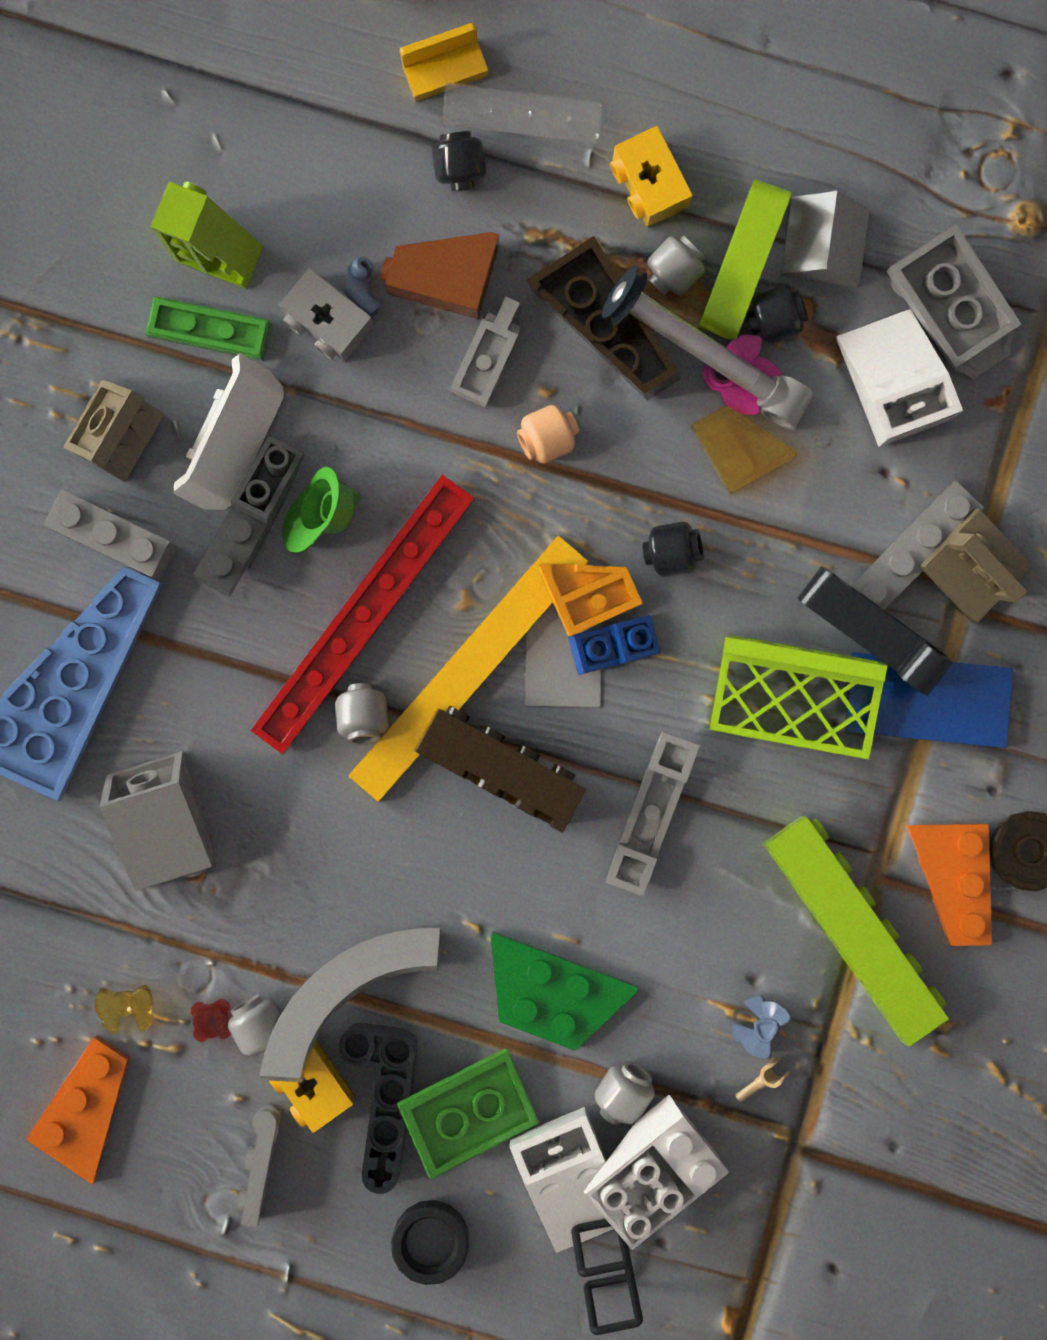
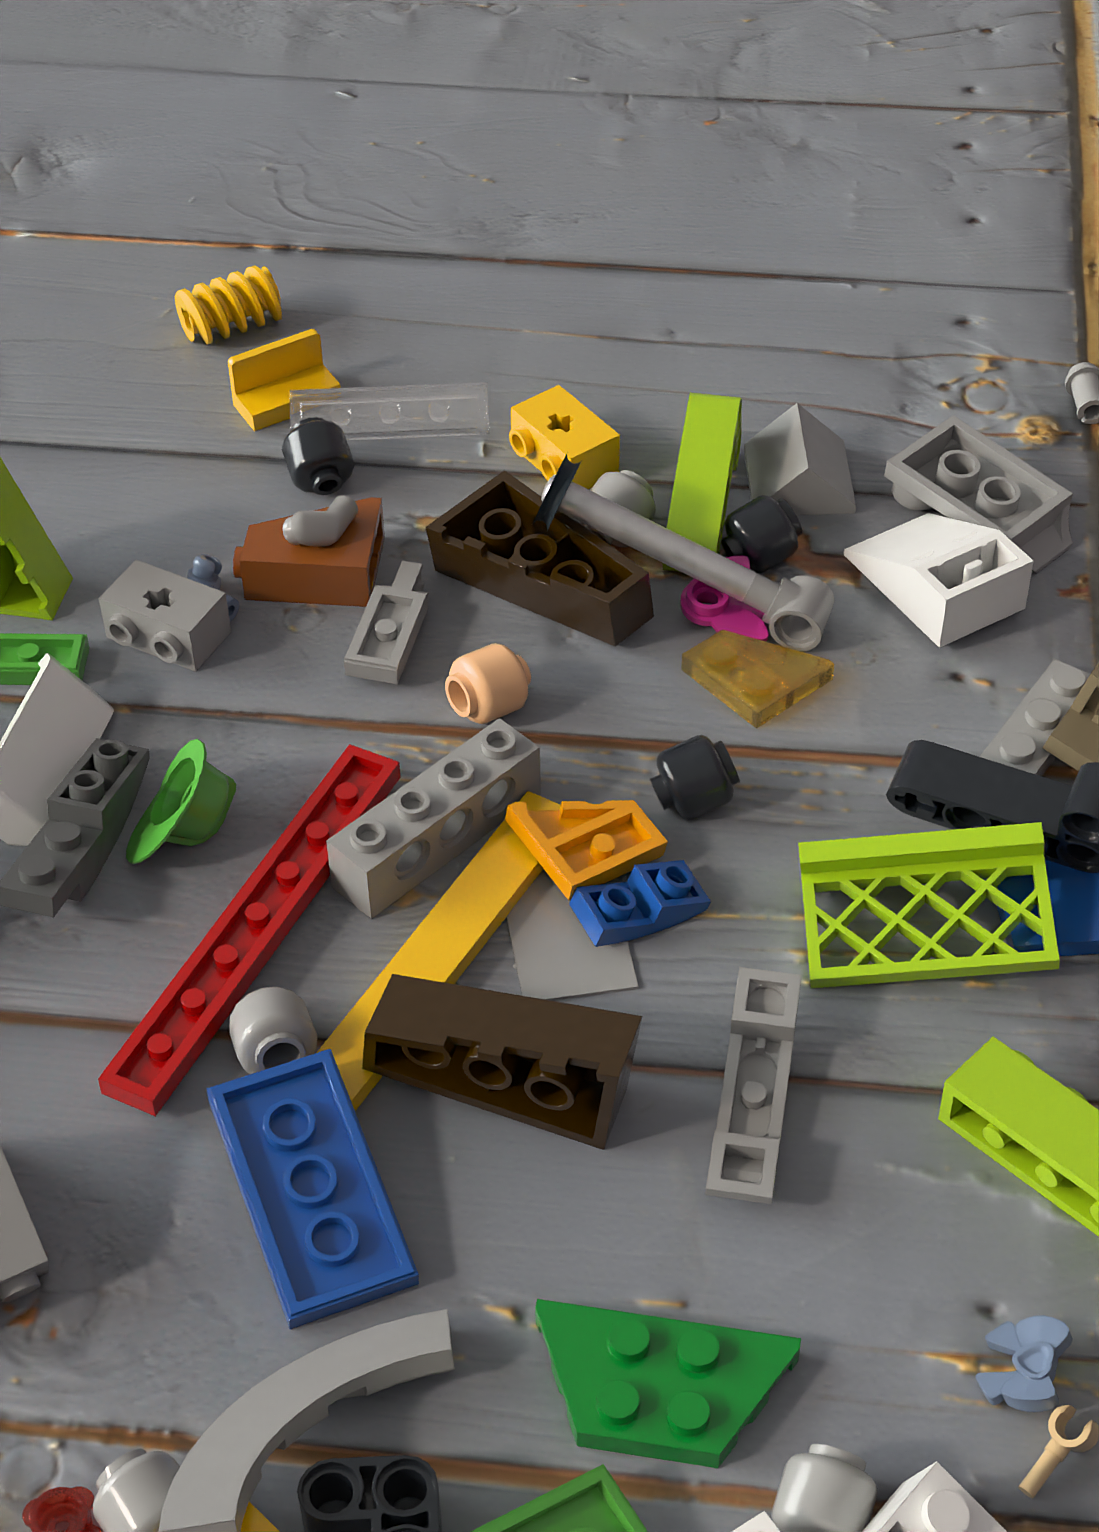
camera: 15 degrees left, 40 degrees down
none -> blue tile [206,1049,419,1329]
none -> light grey arm [282,495,358,547]
none -> light grey brick [326,718,541,919]

